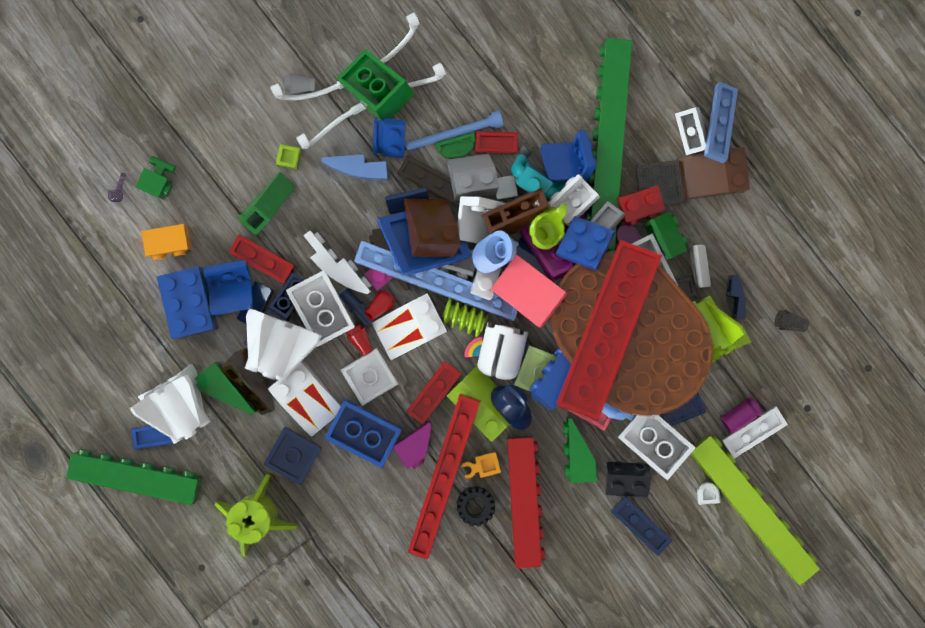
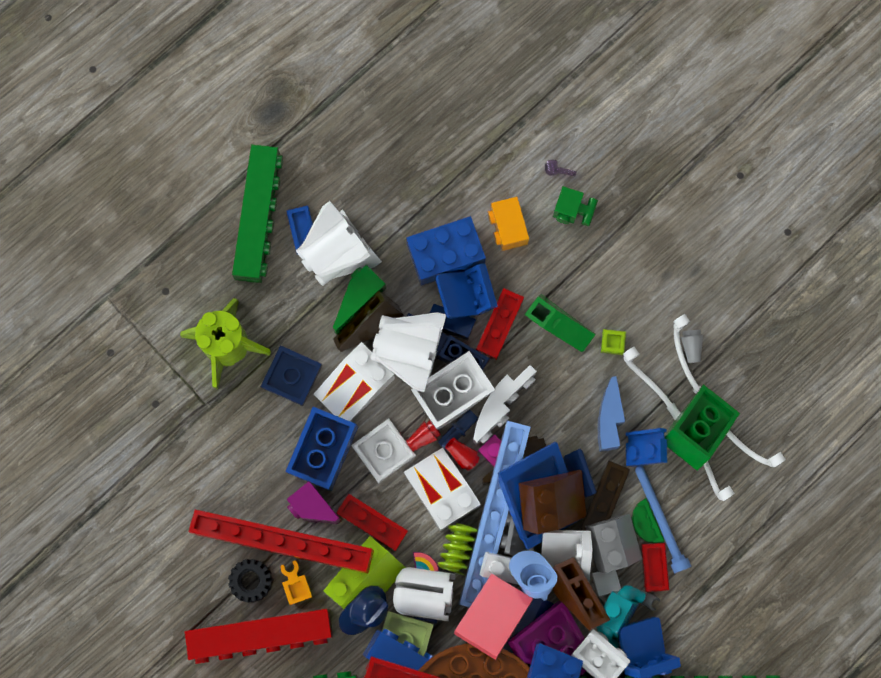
camera: 90 degrees right, 10 degrees down
lime hair [530,203,567,249] -> none

